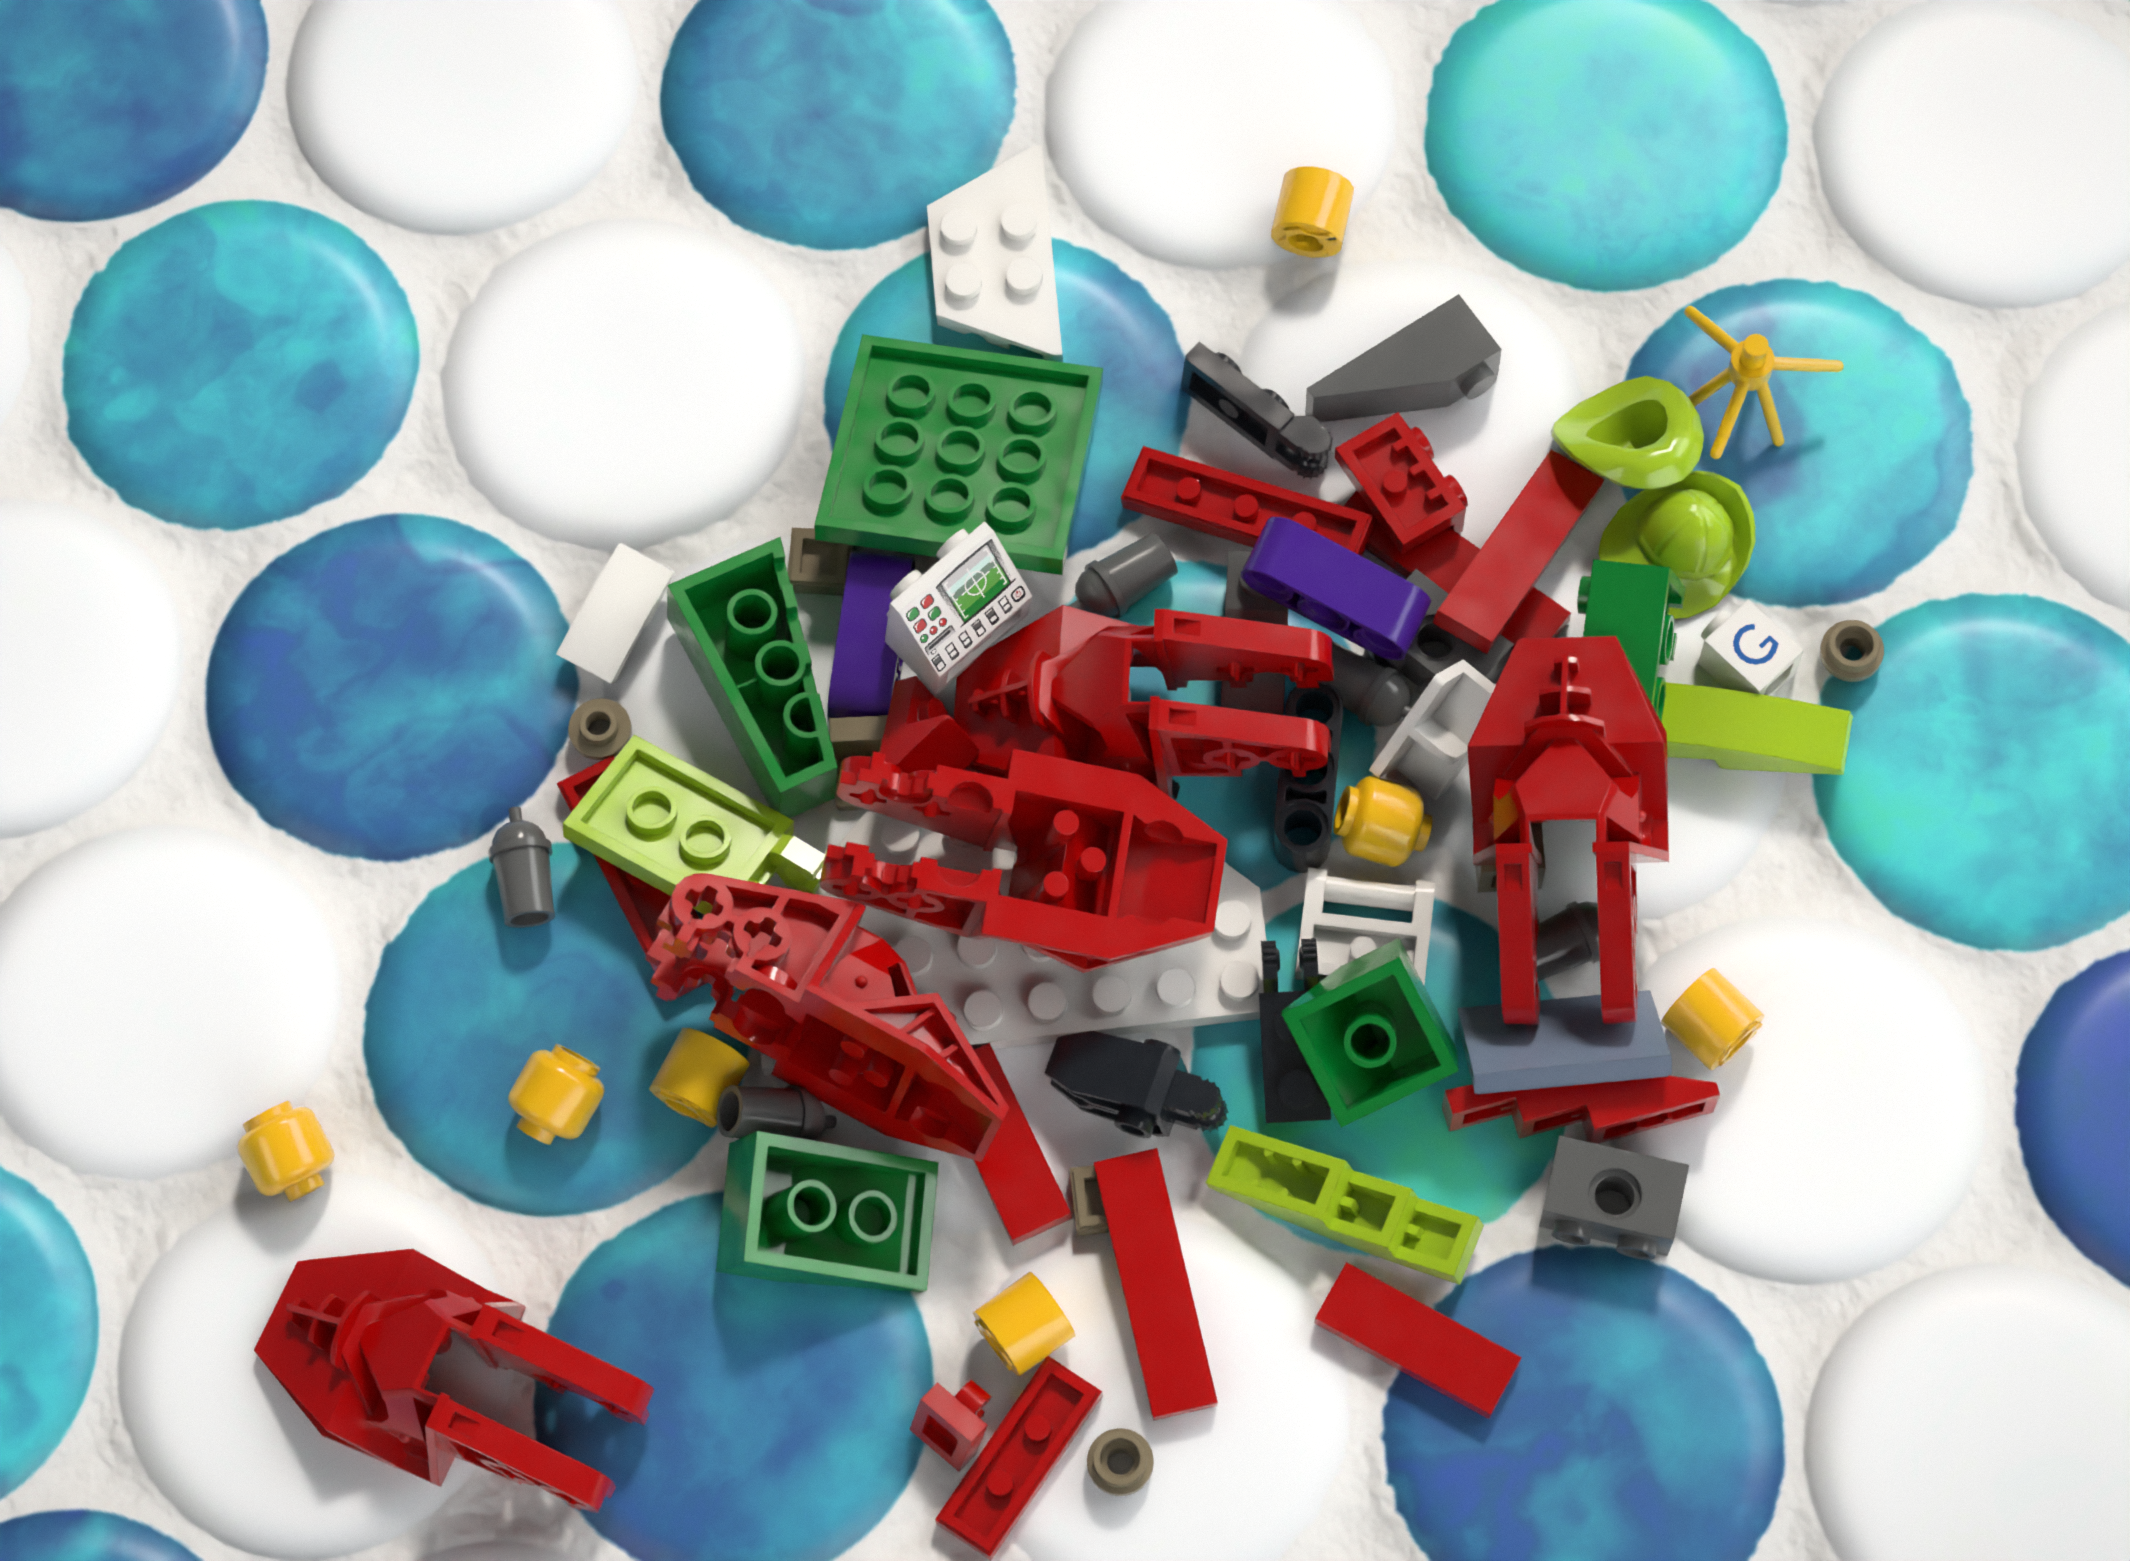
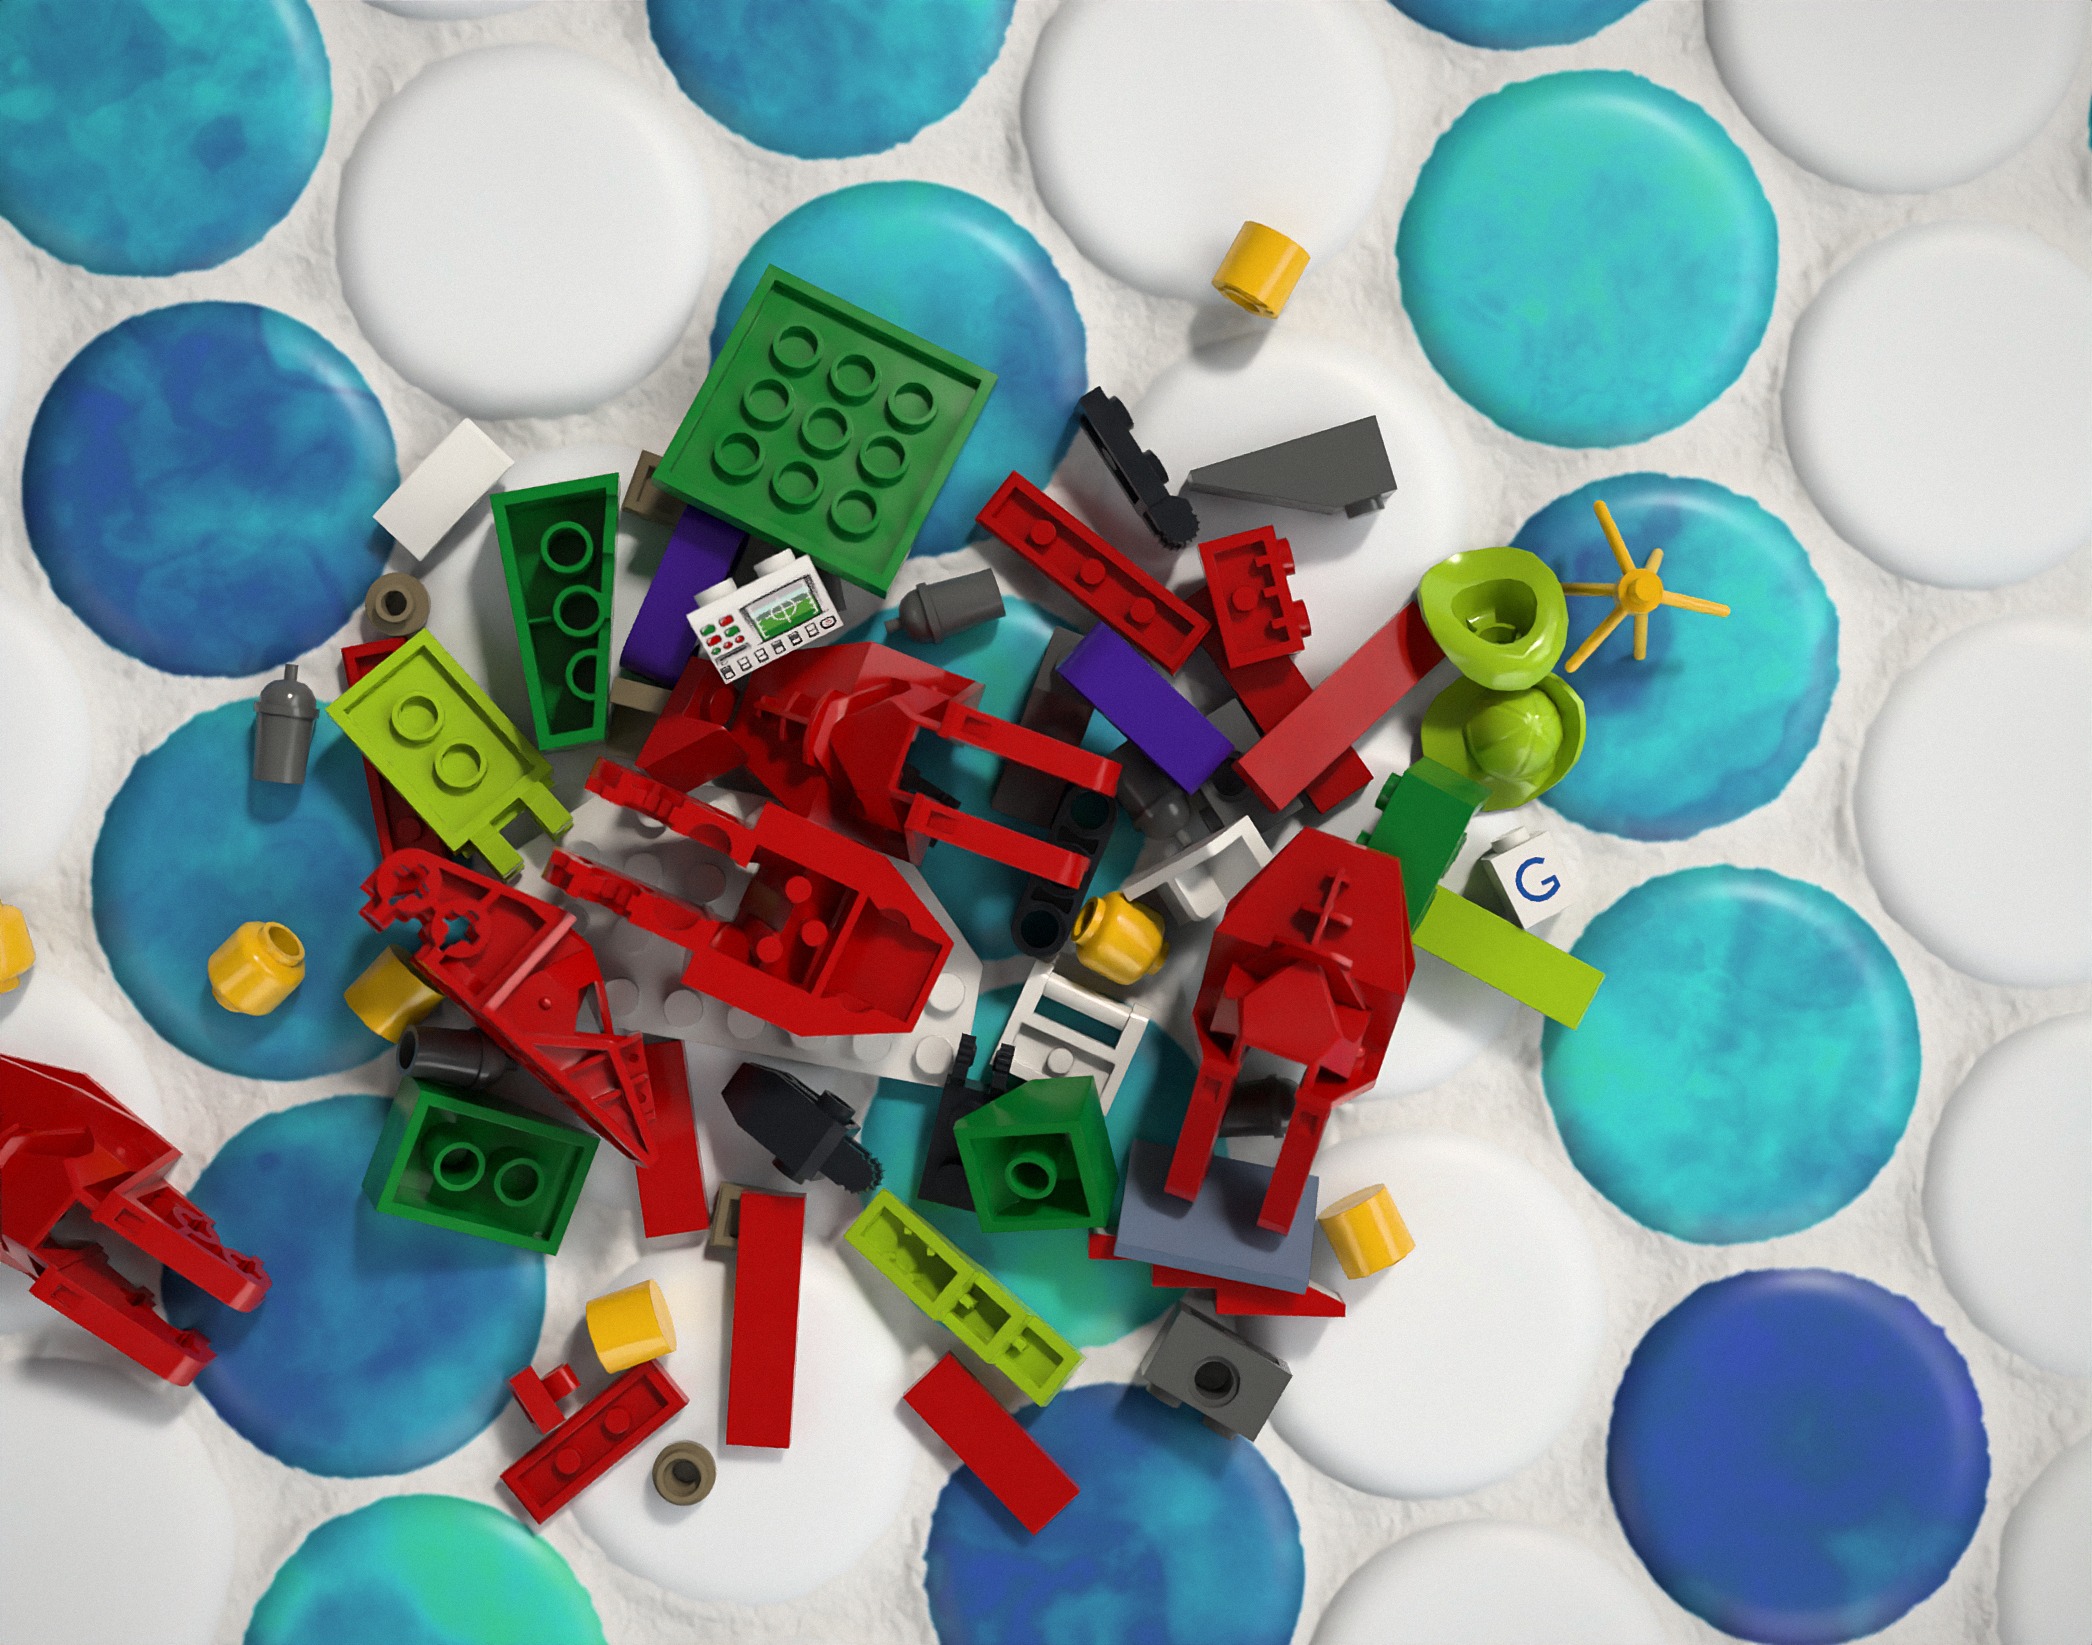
camera: 15 degrees right, 20 degrees up
white wing [927,145,1063,362] -> none
dark tan plate [1820,620,1884,682] -> none

